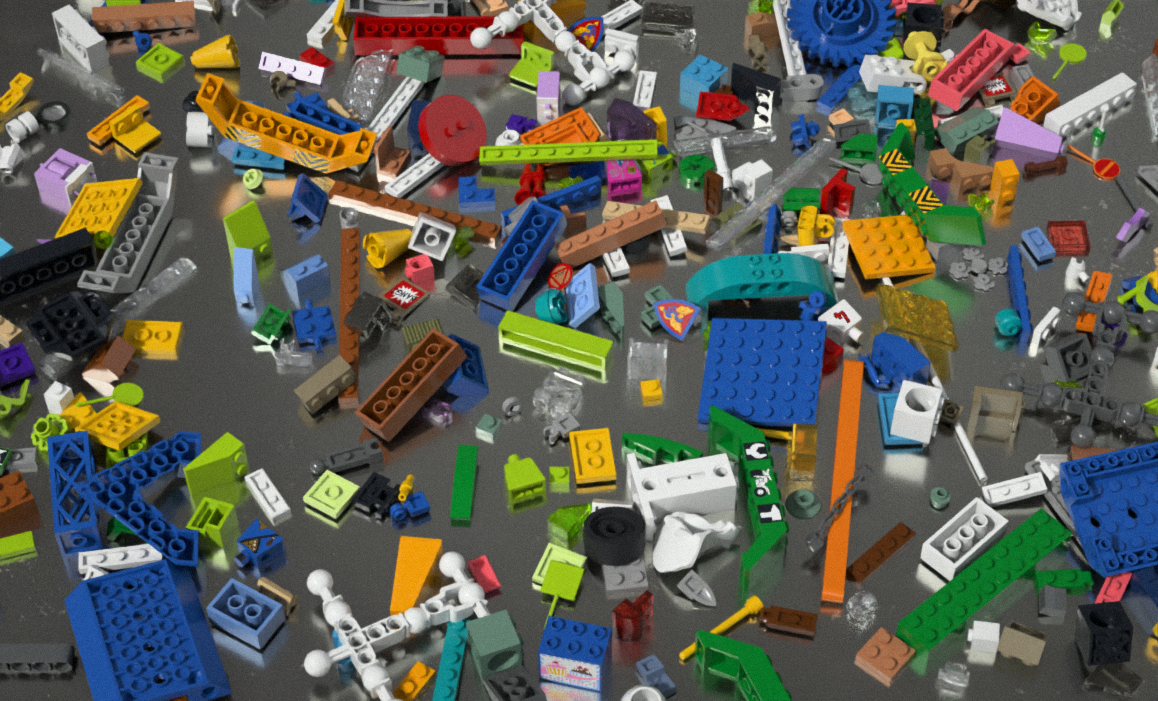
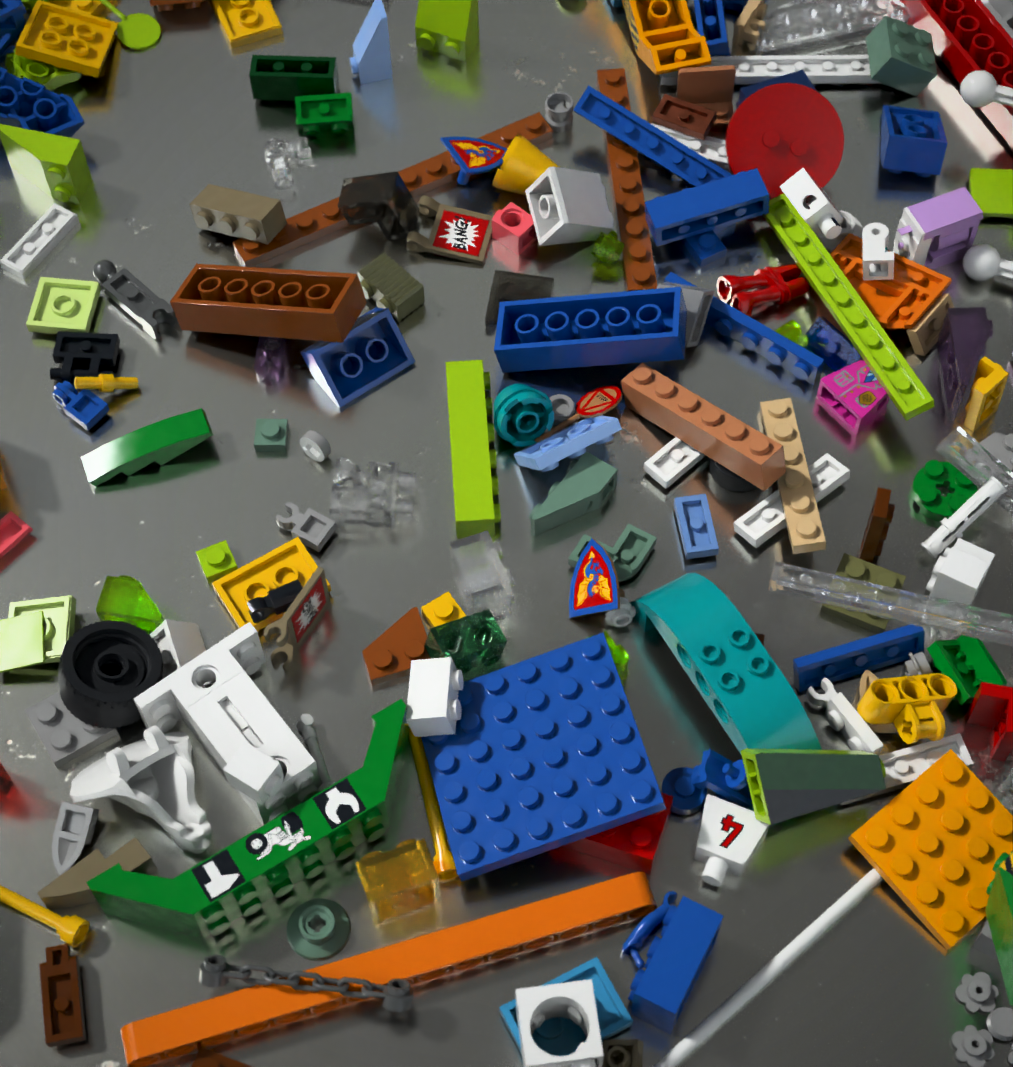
camera: 65 degrees right, 10 degrees up
medium blue slope [279,254,330,296] -> none
blue bracket [288,173,328,223] -> none
blue plate [292,299,336,352] -> none
lime torso [504,454,546,502] -> none
dark purple plate [505,114,537,134] -> none
nougat panel [560,205,587,232] -> none
green slope [622,433,703,463] -> none
lime torso [634,142,678,182] -> none
clear yellow plate [875,283,959,352] -> none
none -> dark tan slope [37,837,157,910]
none -> white brick [223,741,284,805]
none -> black bar [247,579,303,623]
none -> dark green brick [249,55,339,101]
none -> dark tan flag [264,566,330,671]
none -> dark orange wing [362,607,434,686]
none -> white brick [406,657,464,737]
none -> clear green brick [424,609,507,675]
none -> shield [440,137,507,185]
none -> blue plate [573,85,732,187]
none -> blue brick [644,168,769,247]
none -> copper plate [652,94,717,141]
none -> medium blue plate [674,494,719,559]
none -> slope [741,748,886,825]
none -> white torso [779,168,844,239]
none -> white leg [862,223,894,281]
none -> blue slope [880,105,948,177]

